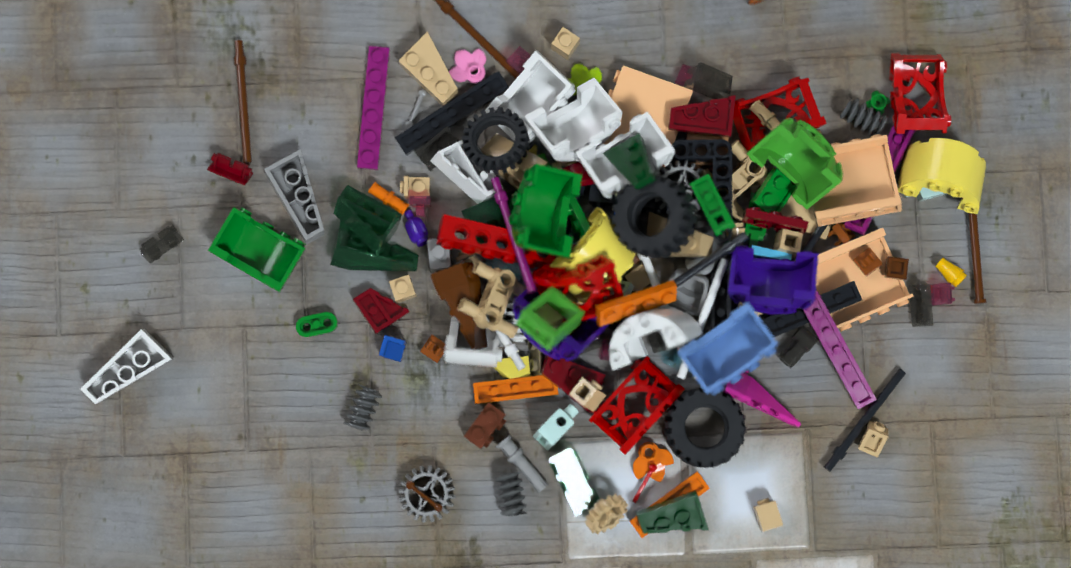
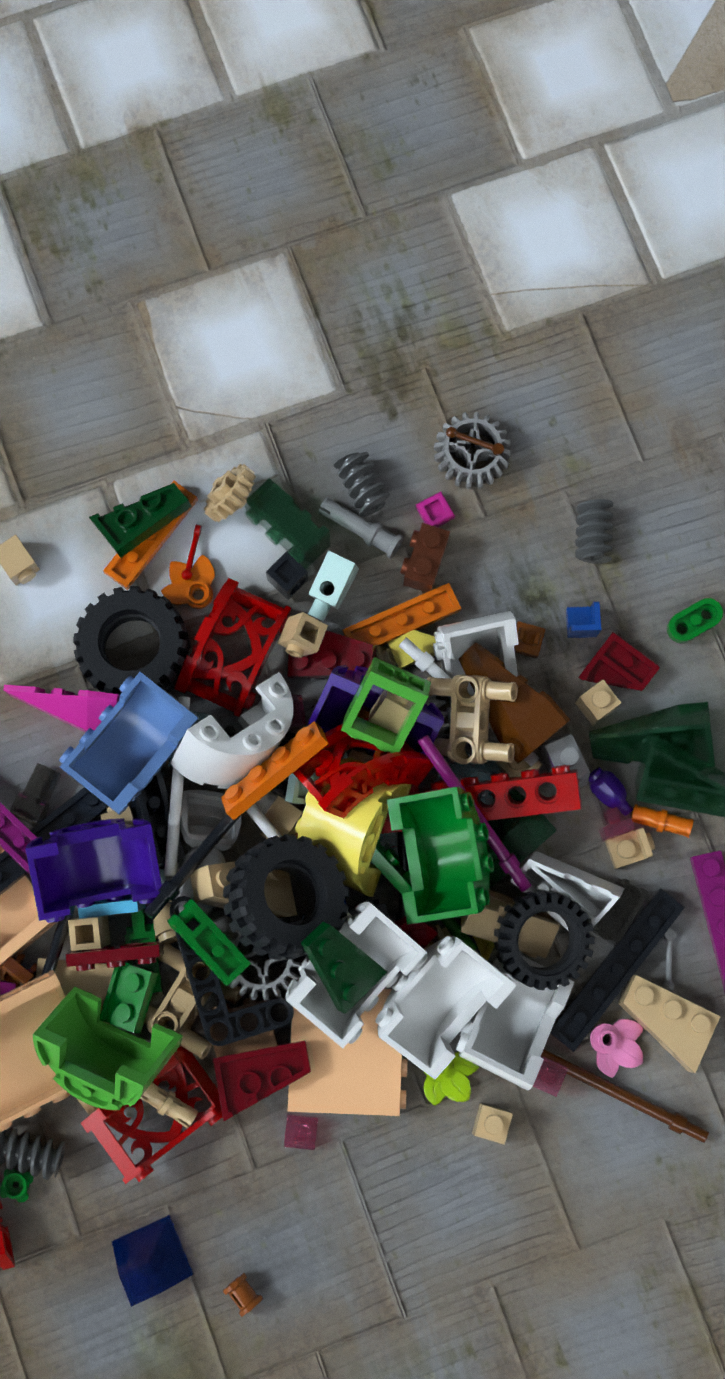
camera: 160 degrees right, 5 degrees down
clear smoke hinge [684,62,733,99] -> none
none -> clear blue slope [111,1215,194,1307]
none -> black brick [266,551,308,600]
none -> dark pink tile [416,491,455,527]

